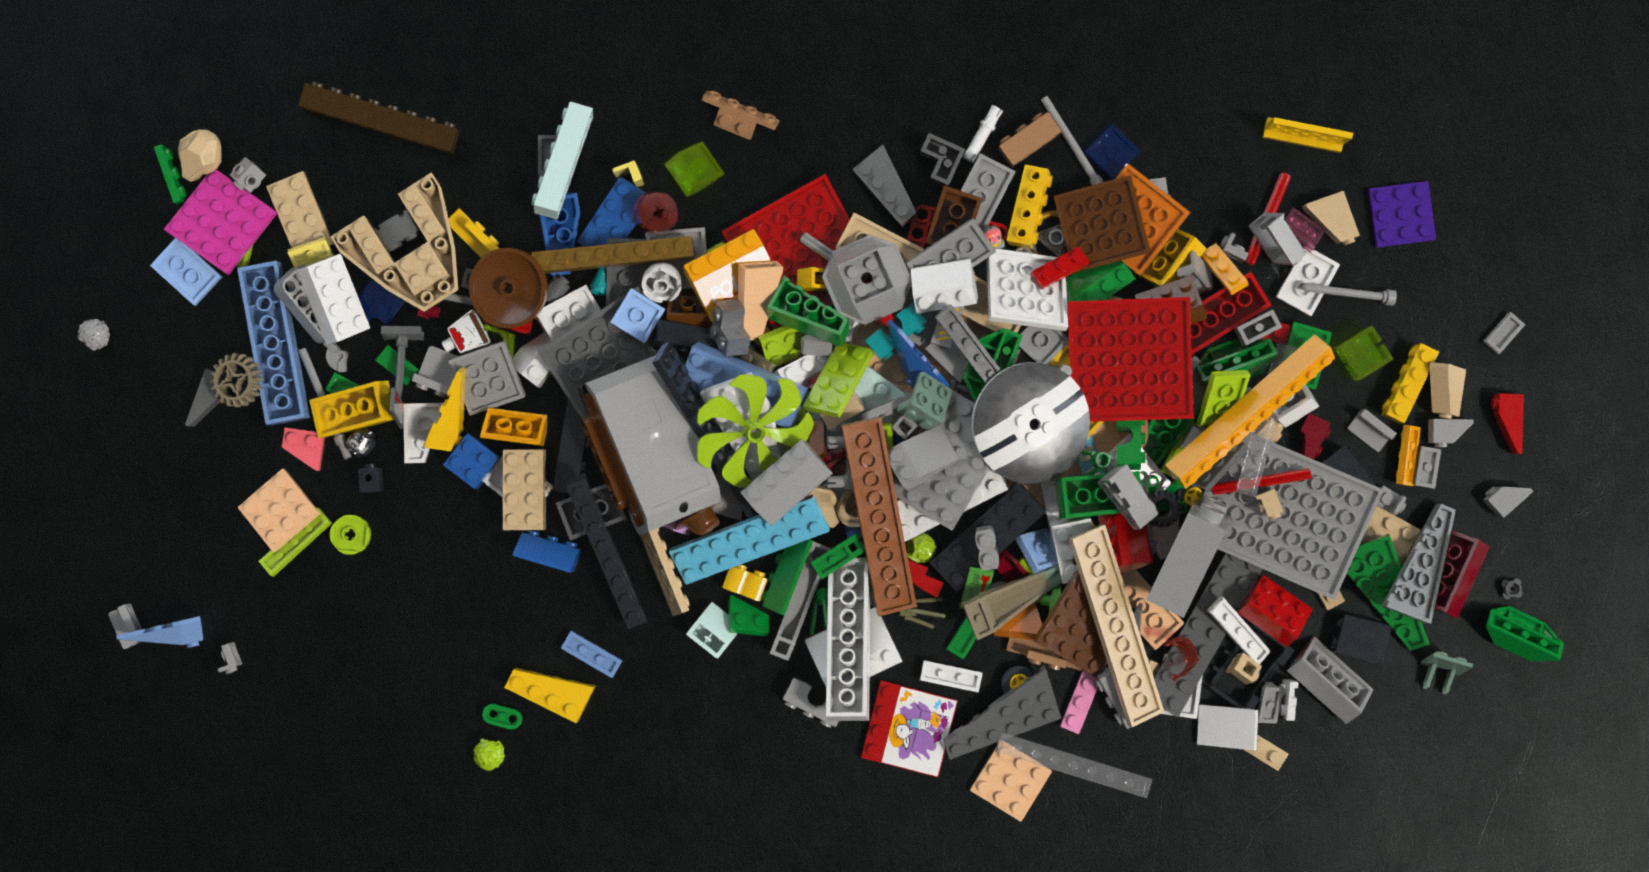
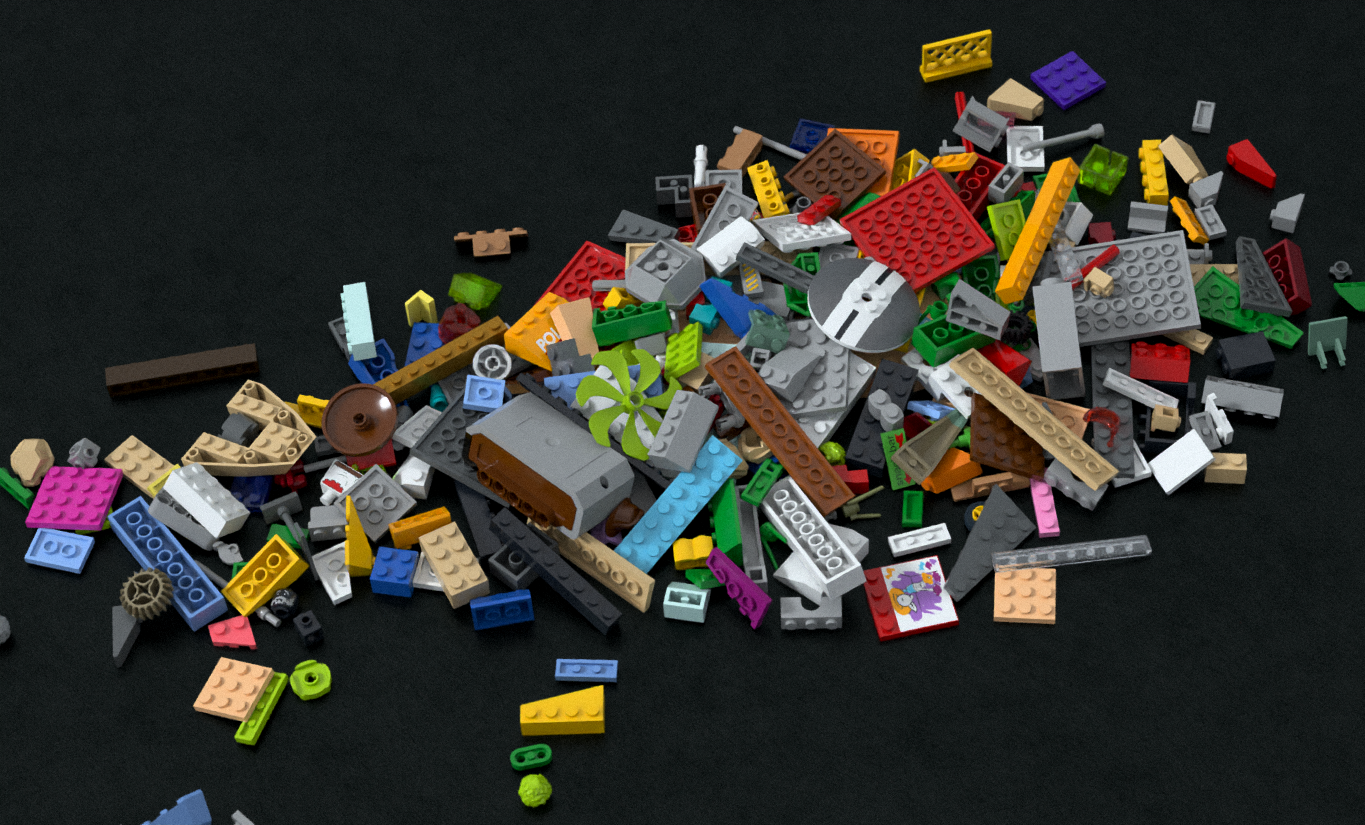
camera: 20 degrees left, 35 degrees down
none -> magenta wing [706,547,772,629]

